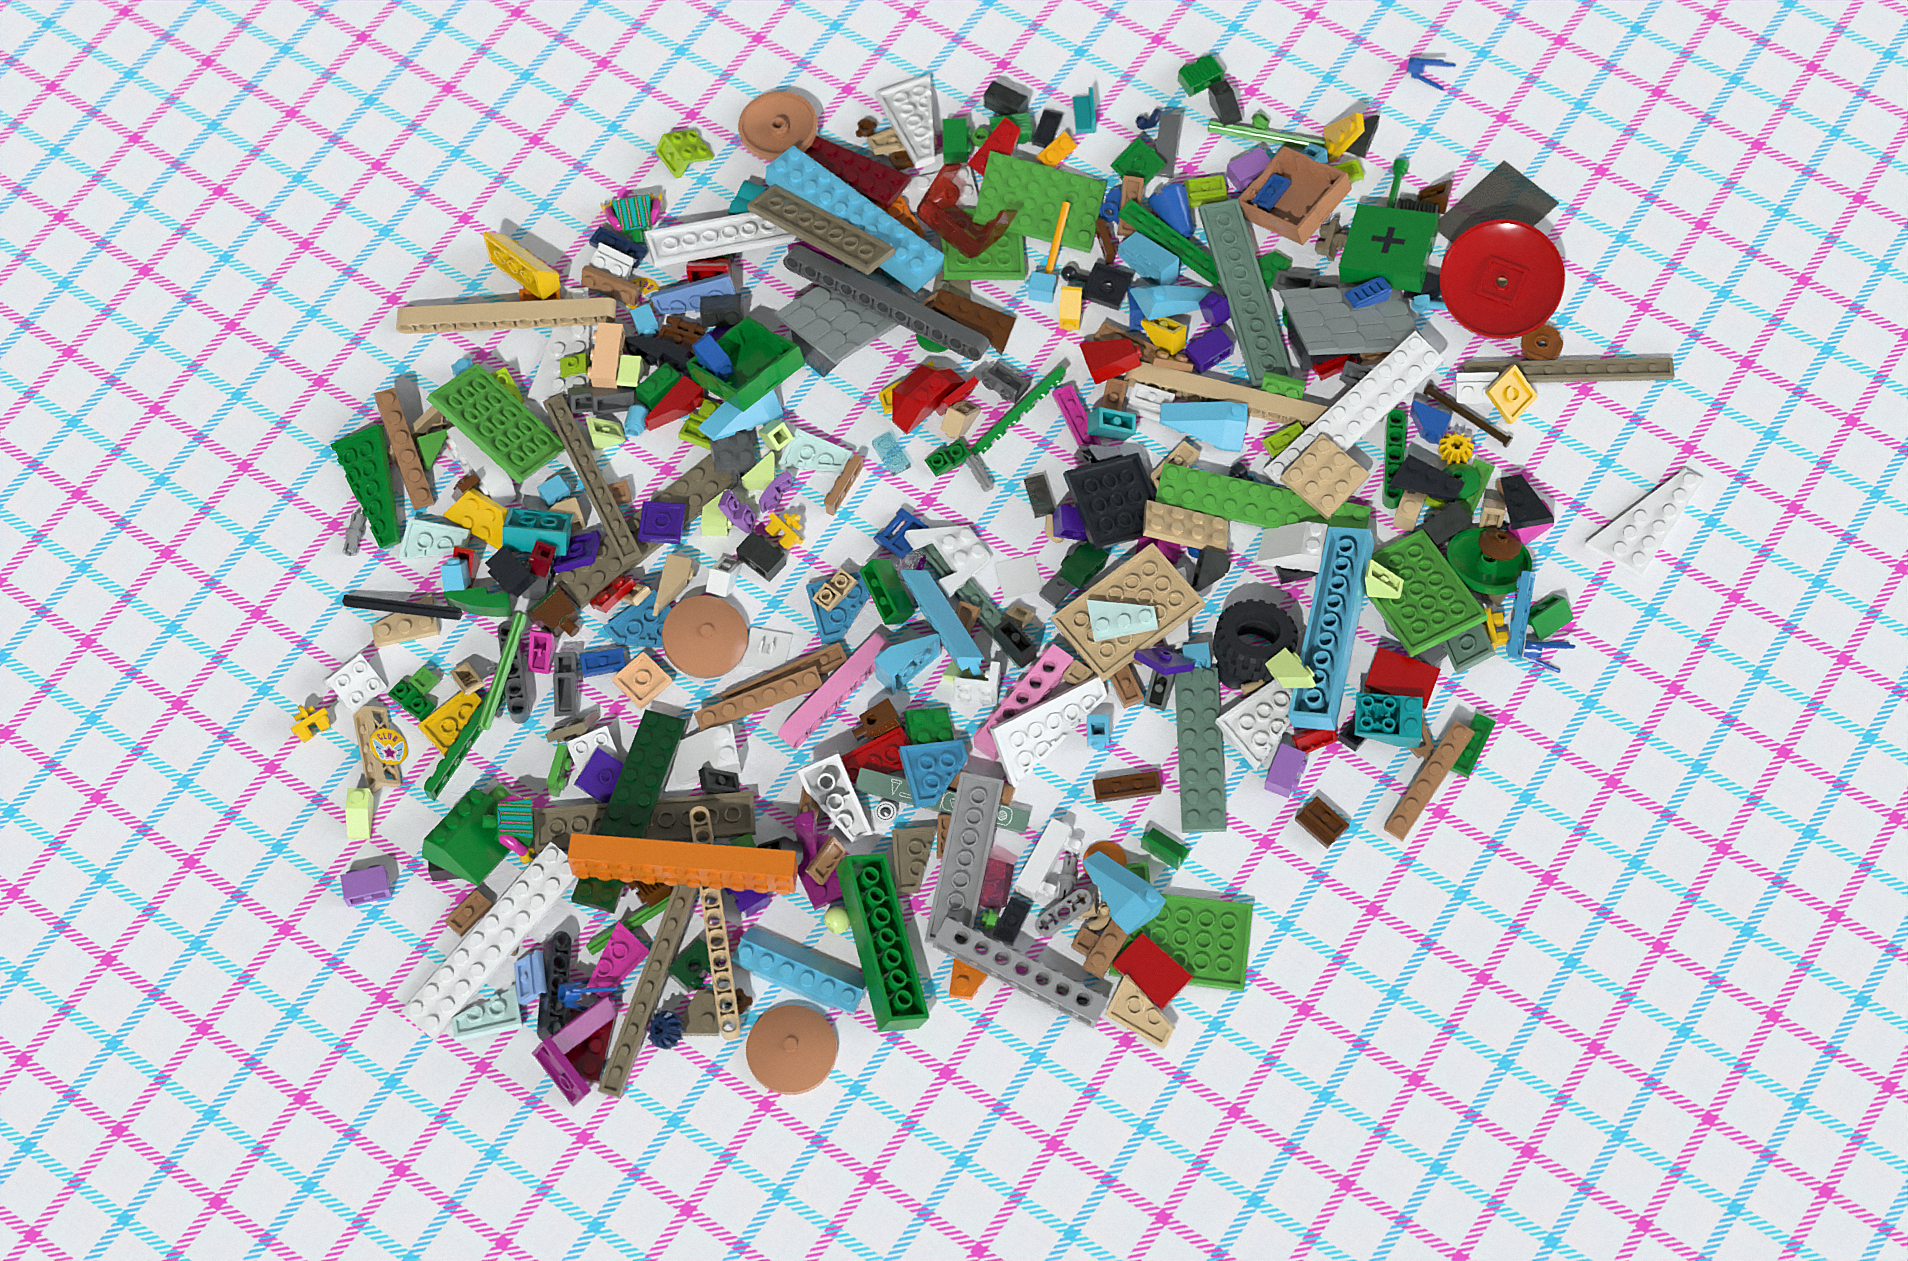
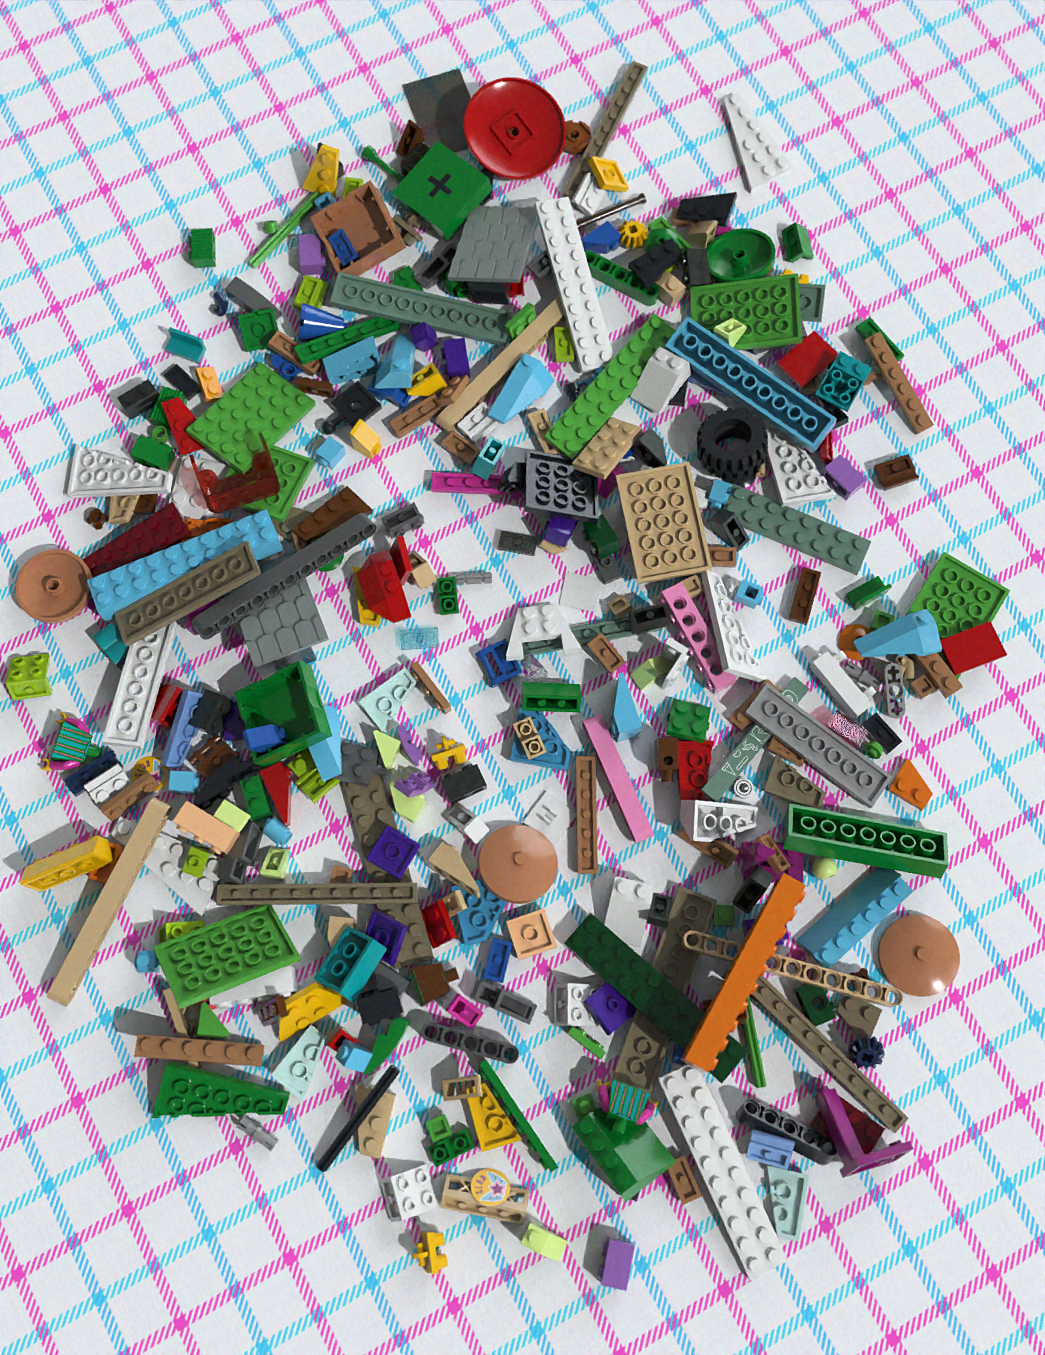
camera: 70 degrees left, 10 degrees up
bright green axle [478,612,527,730] -> none
dark red brick [528,540,557,578] -> none
medium azure brick [537,474,572,509] -> none
dark tan wing [545,709,600,743] -> none
blue plant [558,979,617,1011] -> none
dark pink wing [587,921,650,999] -> none
medium nougat plate [694,666,823,732] -> none
yellowish green brick [757,419,794,451] -> none
dark azure plate [899,739,968,808] -> none
medium azure slope [900,569,984,678] -> none
light grey brick [933,917,1108,1029] -> none
green plate [970,365,1066,455] -> none
light orange bar [1044,202,1070,275] -> none
red slope [1079,339,1142,385] -> none
light aqua wing [1086,600,1158,642] -> none
tan wing [1105,974,1176,1049] -> none
dark purple plate [1133,646,1195,676] -> none
pearl dark grey slope [1208,80,1242,126] -> none
yellowish green slope [1265,647,1316,688] -> none
tan plate [1280,434,1370,520] -> none
blue slope [1344,276,1392,309] -> none
blue plant [1407,57,1456,91] -> none
medium azure bar [1411,294,1447,313] -> none
reddish brown dish [1478,528,1521,561] -> none
dark azure plate [1506,571,1536,660] -> none
blue plant [1523,640,1576,673] -> none

